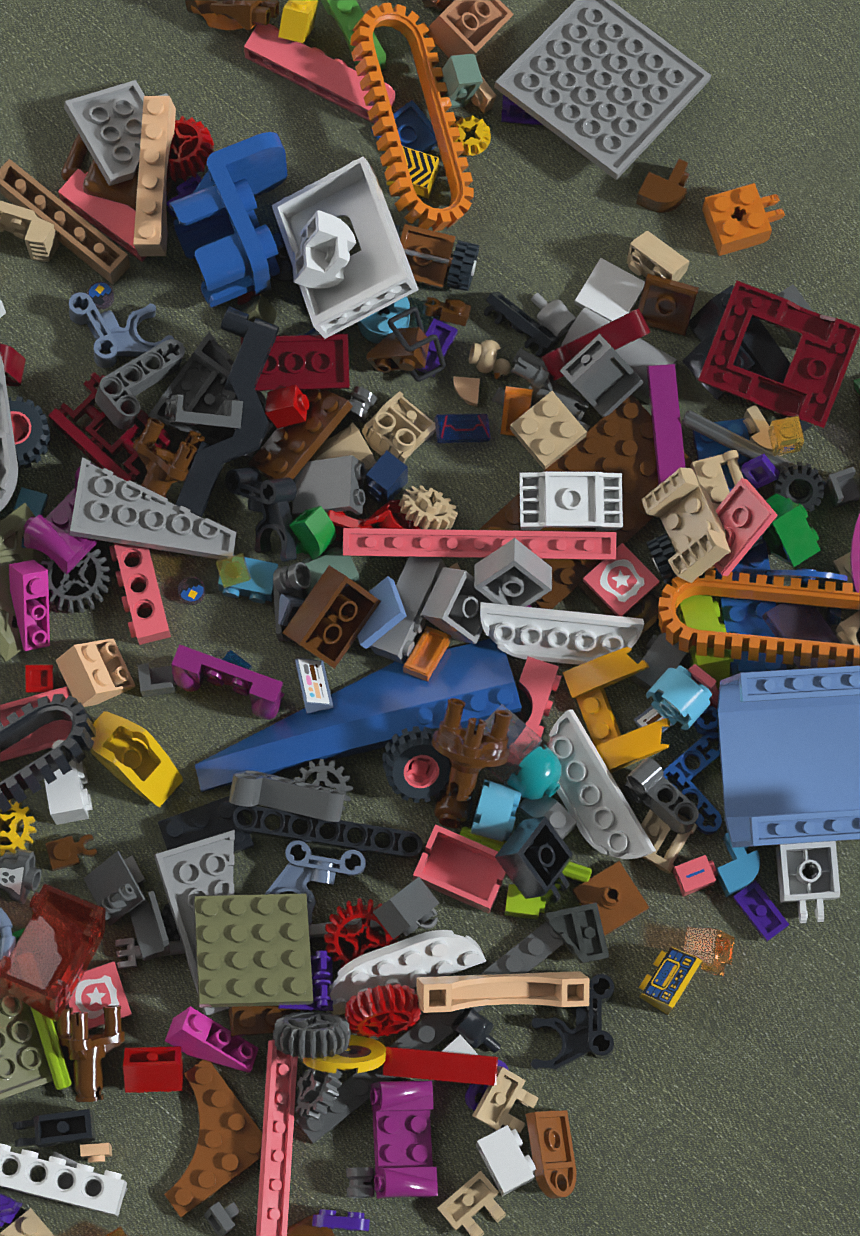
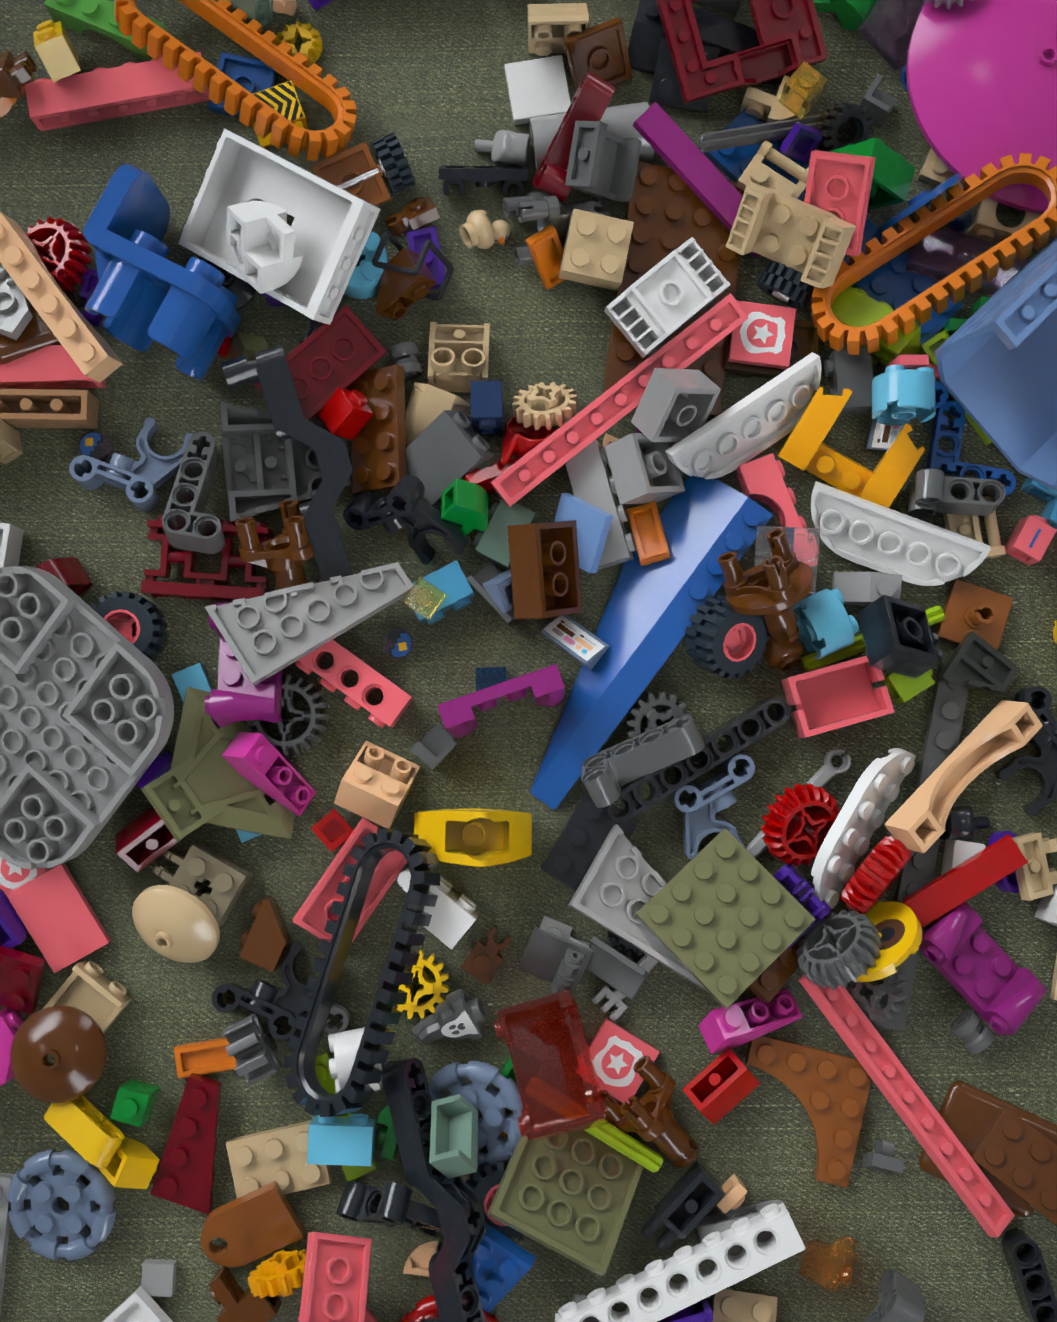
camera: 40 degrees left, 10 degrees up
dark grey panel [165,394,243,429] -> none
dark grey wheel [273,562,311,594] -> none
dark purple plate [312,1209,370,1232] -> none
dark grey brick [373,877,439,939] -> none
clear blue tile [434,414,491,443] -> none
light nougat tile [453,376,480,406] -> none
teal cylinder [507,745,562,800] -> none

